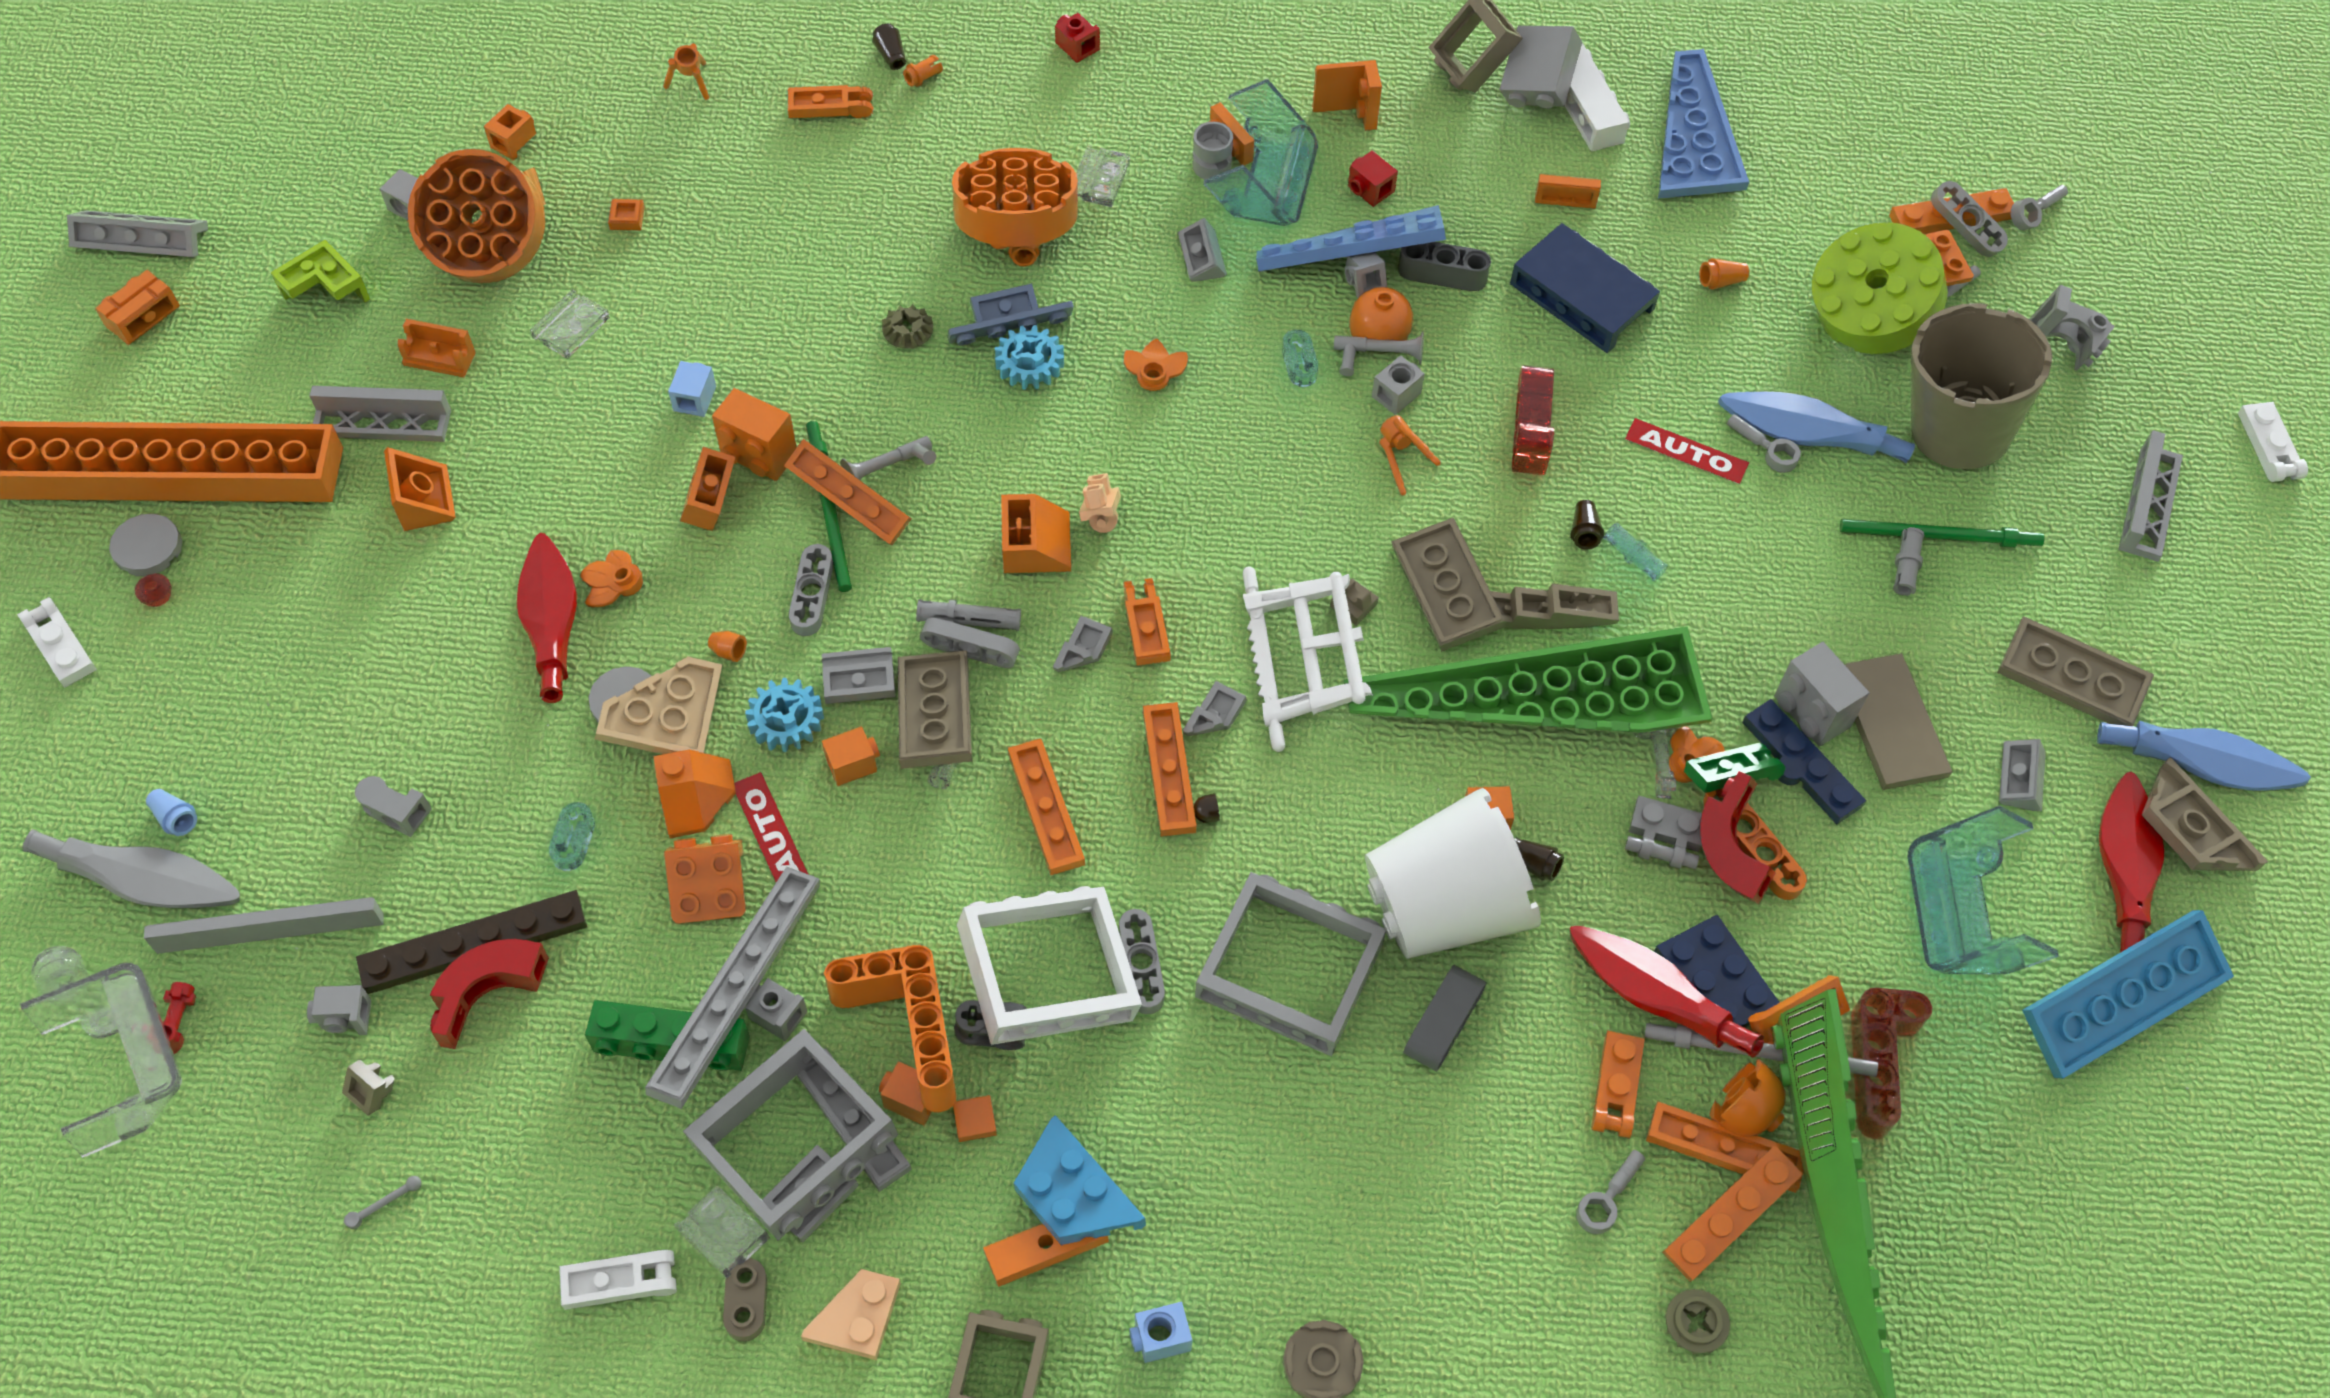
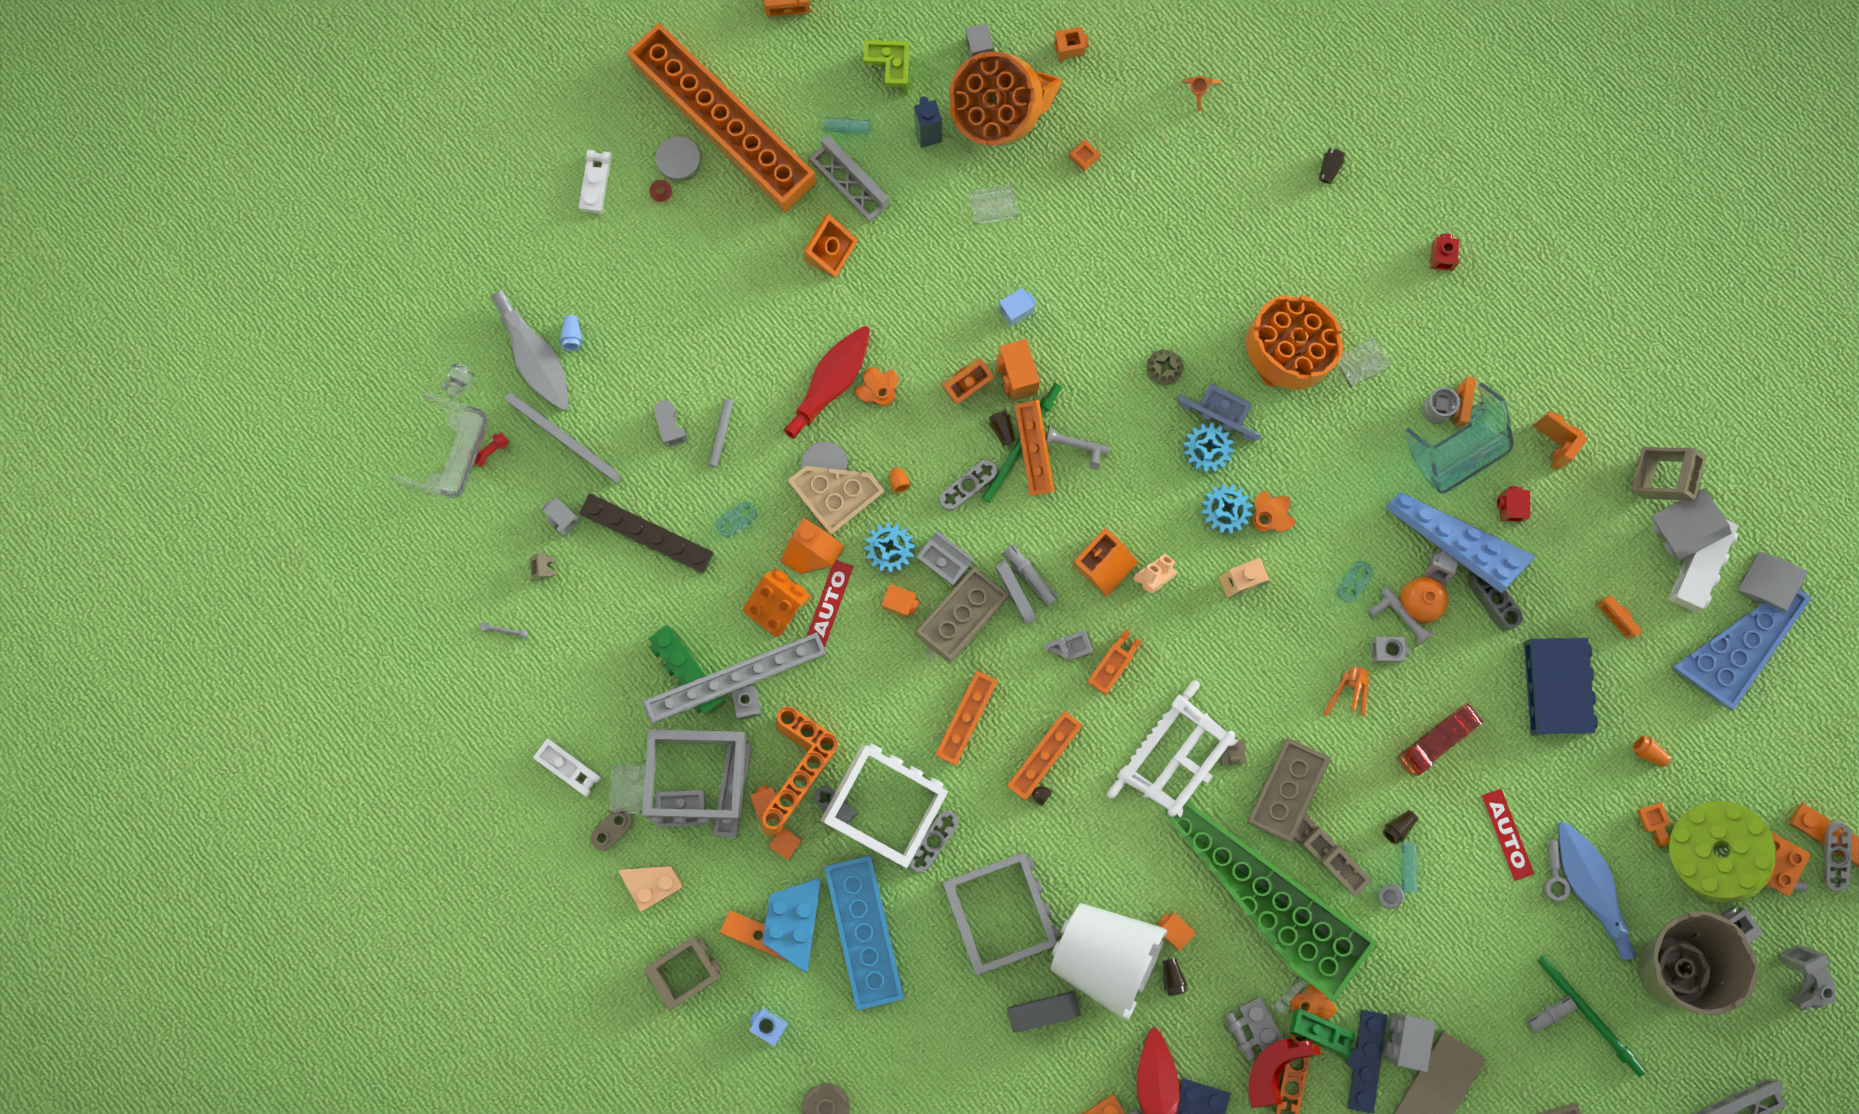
camera: 50 degrees right, 20 degrees up
orange hinge [398,319,476,377] -> none
red arch [430,939,549,1049] -> none
orange hinge [788,85,873,118] -> none
orange pin [903,54,943,87] -> none
light grey slope [1178,218,1227,282] -> none
light grey slope [1183,681,1247,736] -> none
none -> light grey bar [709,399,734,467]
none -> clear light blue pin [824,117,871,135]
none -> dark azure plate [824,855,904,1011]
none -> dark blue brick [914,96,942,148]
none -> dark brown cone [989,410,1016,446]
none -> medium azure gear [1201,484,1252,535]
none -> light nougat torso [1219,558,1269,599]
none -> light grey tile [1378,884,1405,909]
none -> orange plate [1636,802,1671,847]
none -> light grey slope [1737,551,1808,613]

